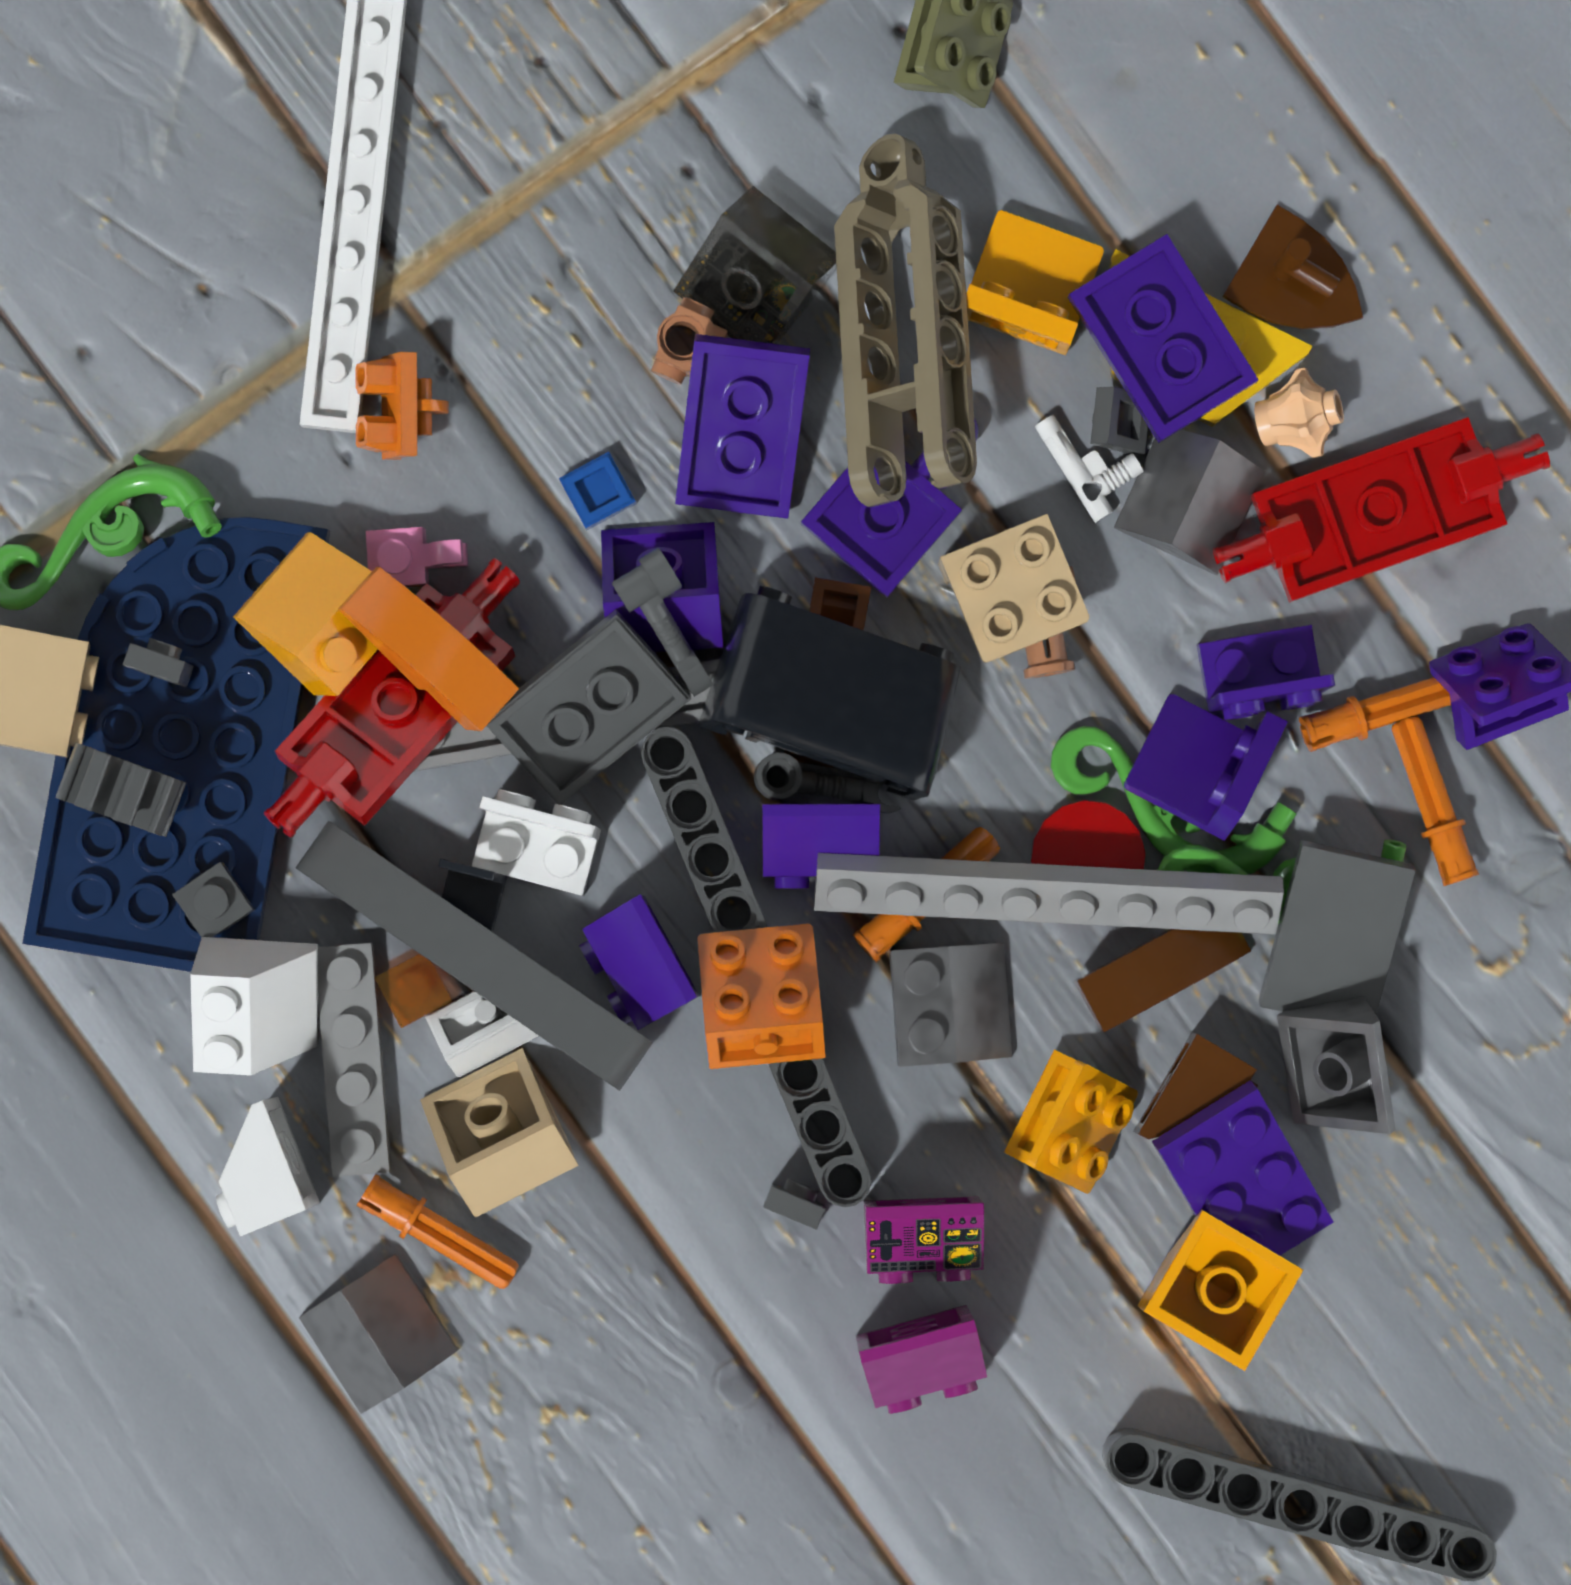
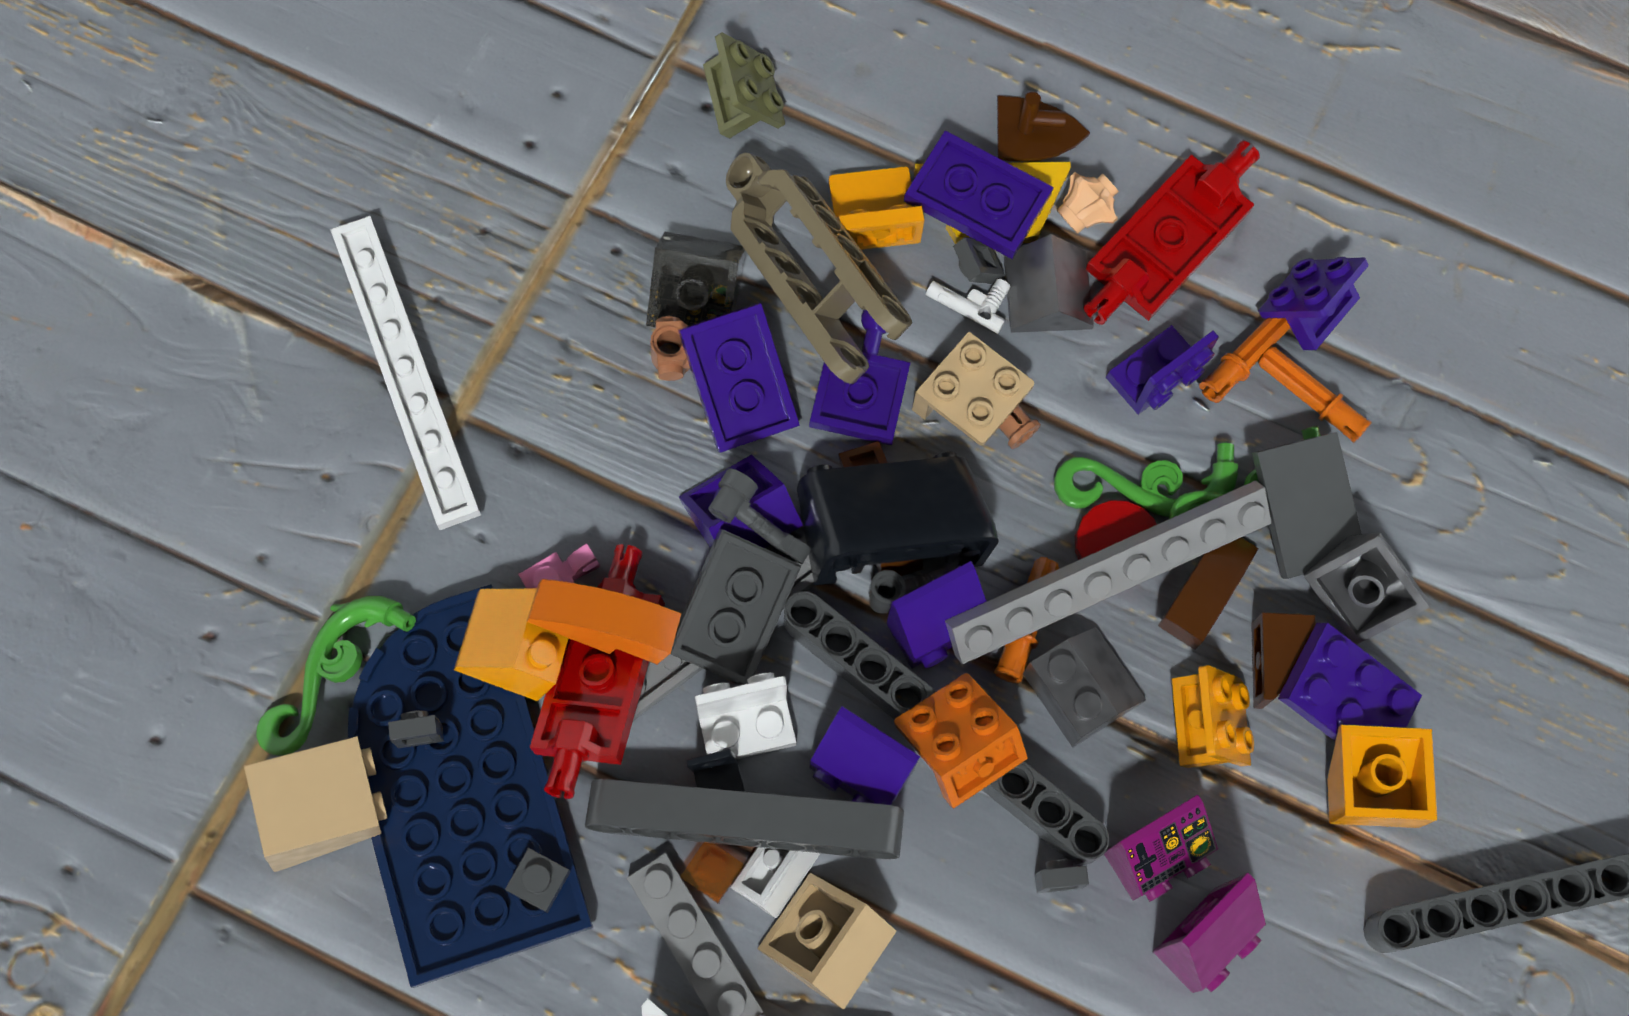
camera: 35 degrees left, 15 degrees down
dark grey gear [55,743,186,837] -> none
white slope [190,937,319,1076] -> none
orange hips [355,352,449,460] -> none
blue tile [559,452,637,531] -> none
dark purple bracket [1124,694,1288,841] -> none

